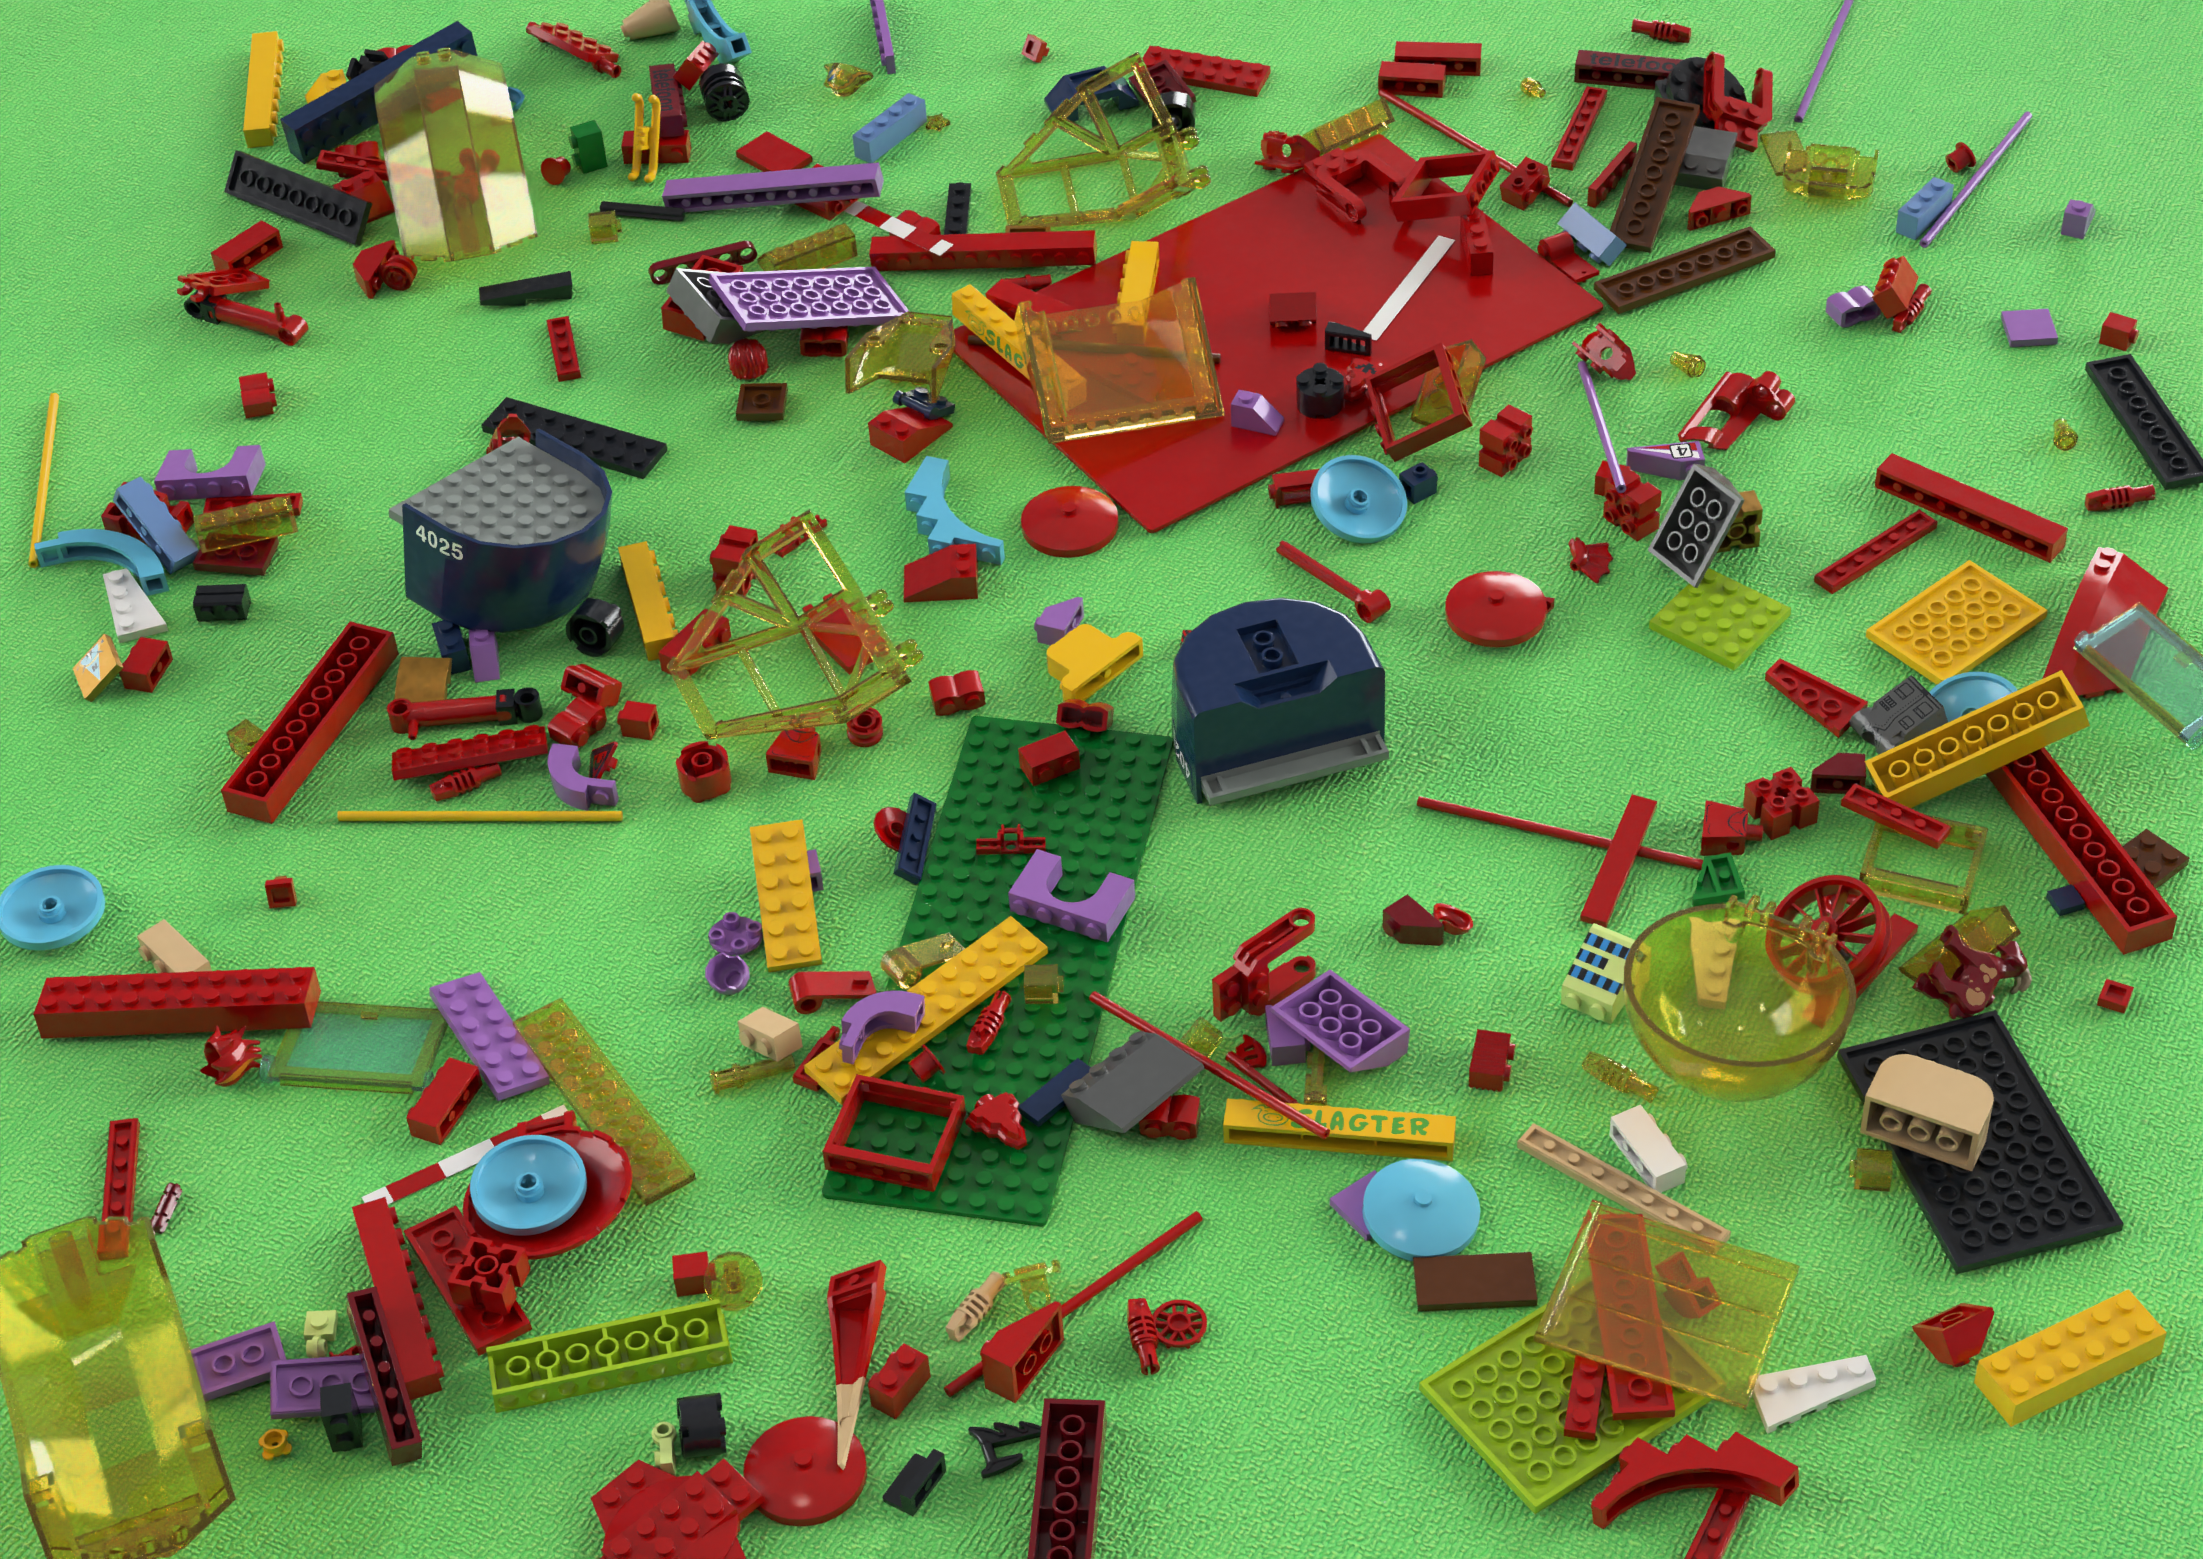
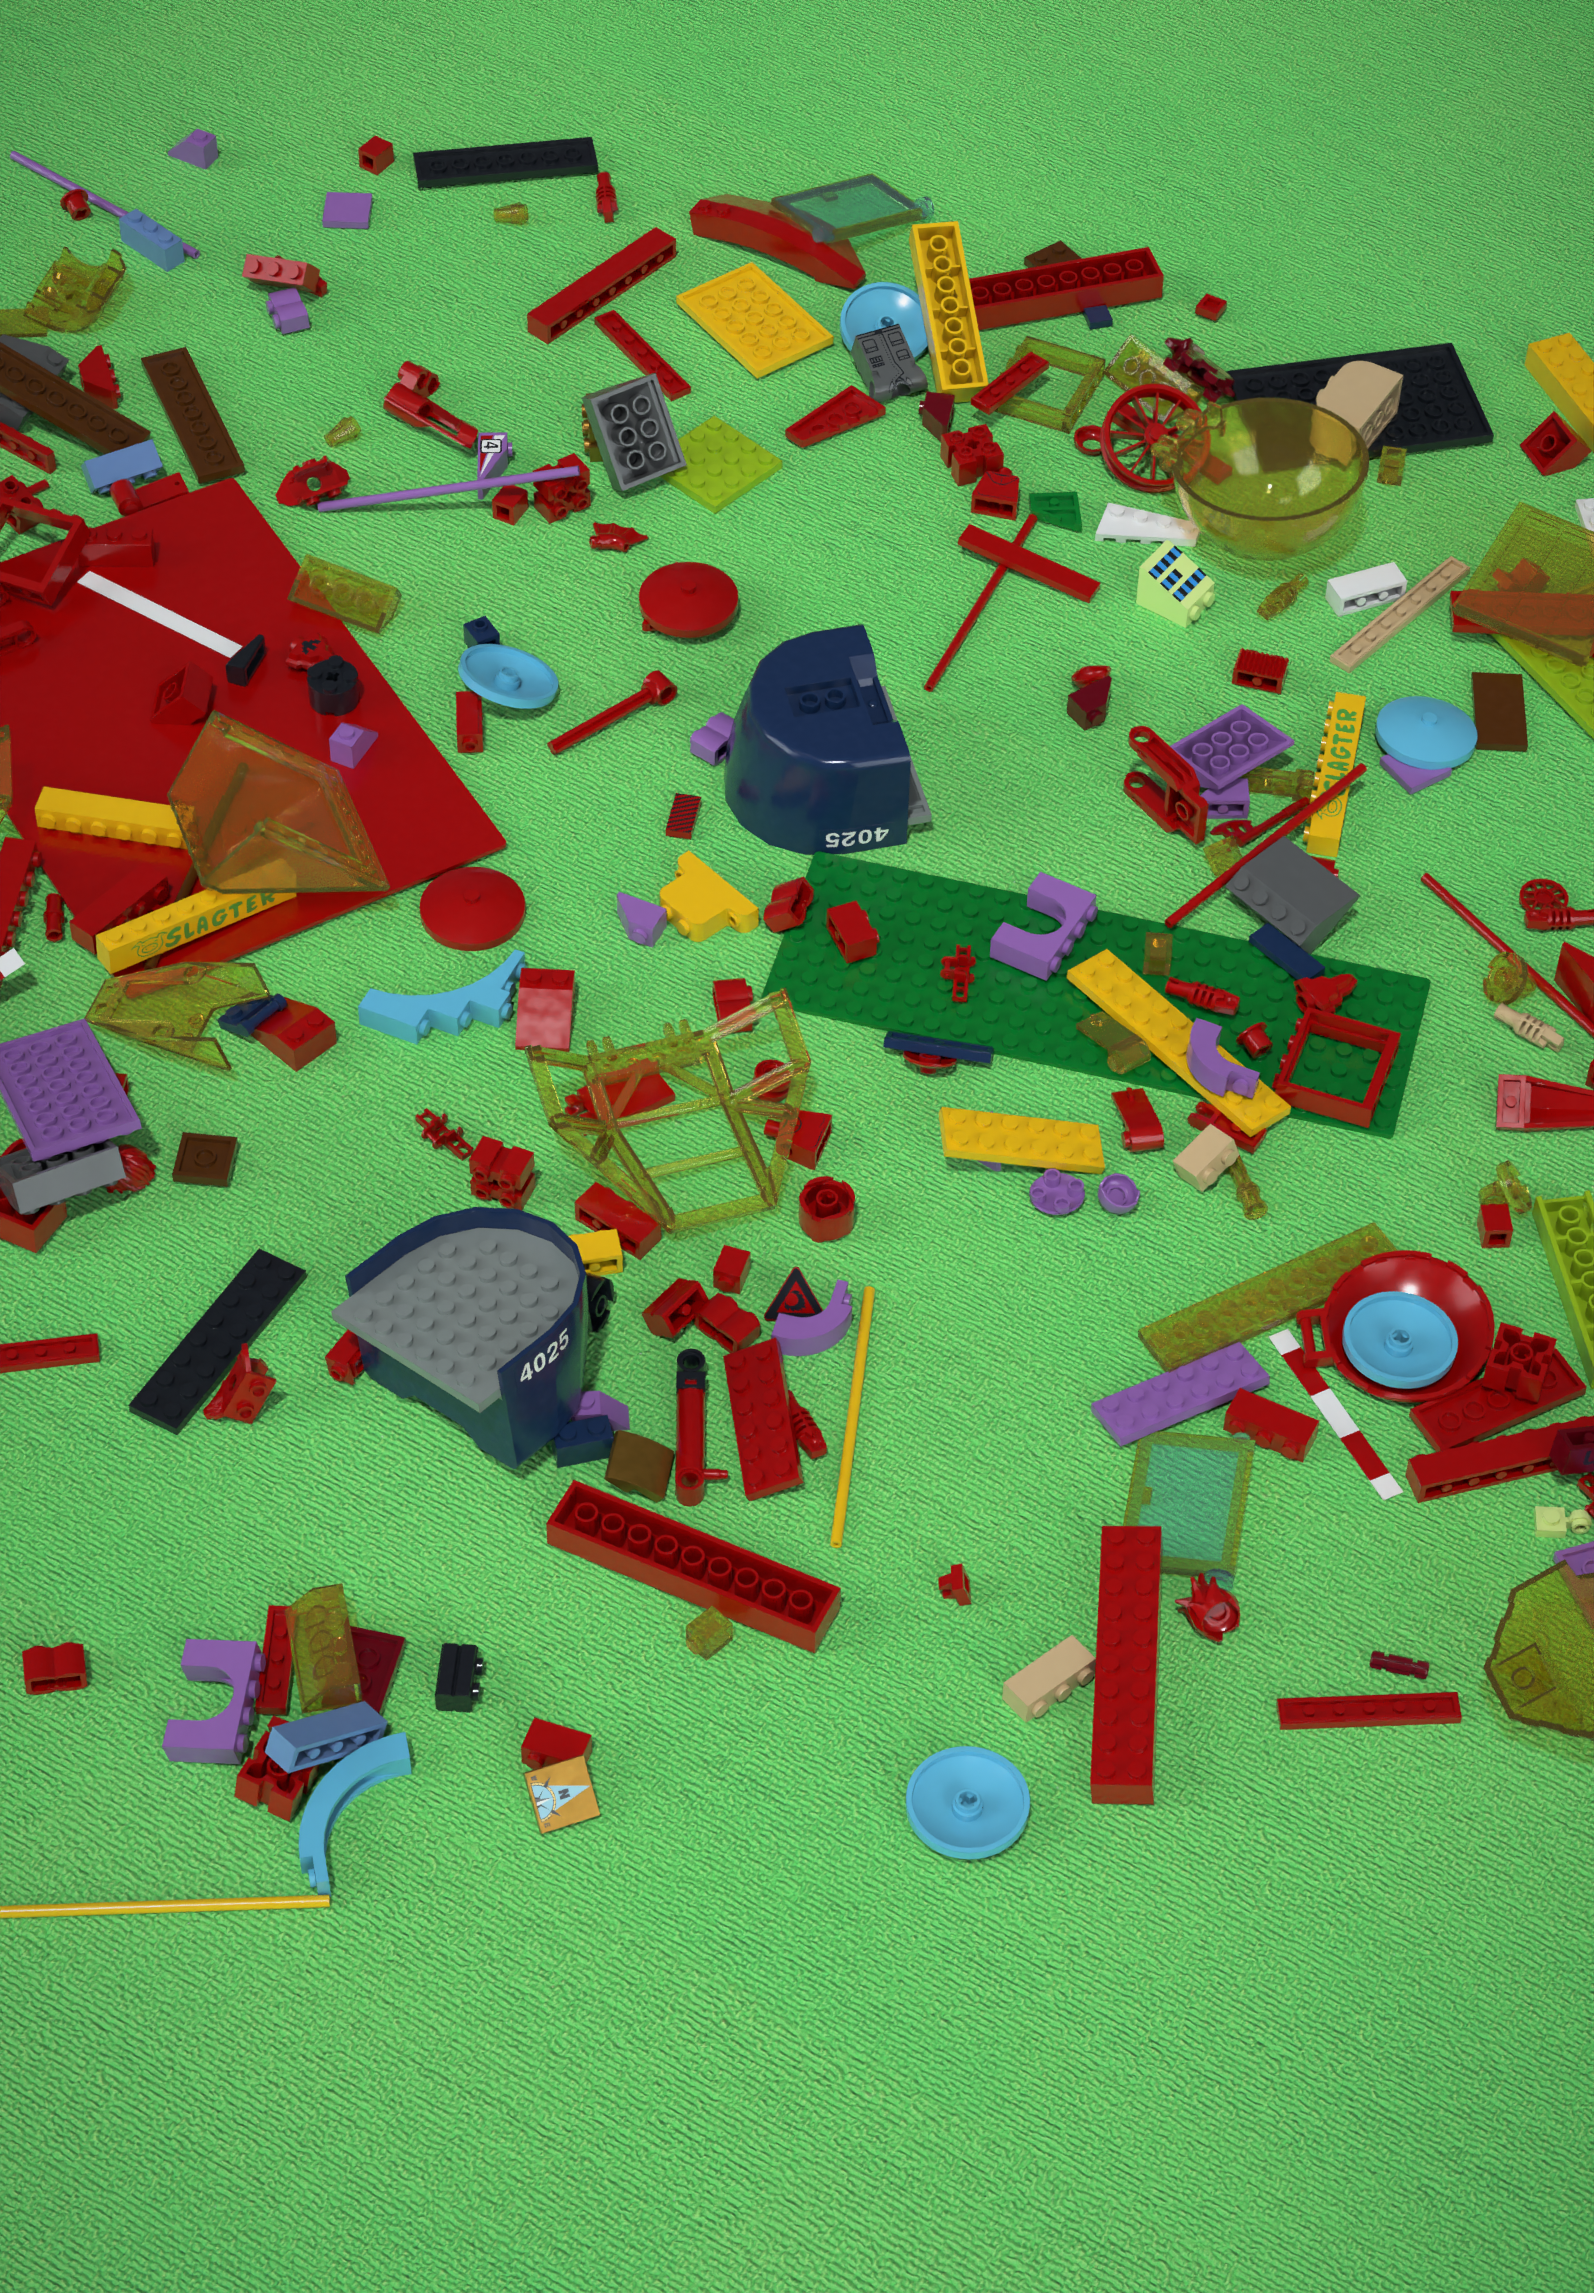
camera: 90 degrees left, 5 degrees up
white wing [103,568,168,643] -> none
red window [1365,342,1473,462] -> none
red brick [1479,404,1533,477] -> none

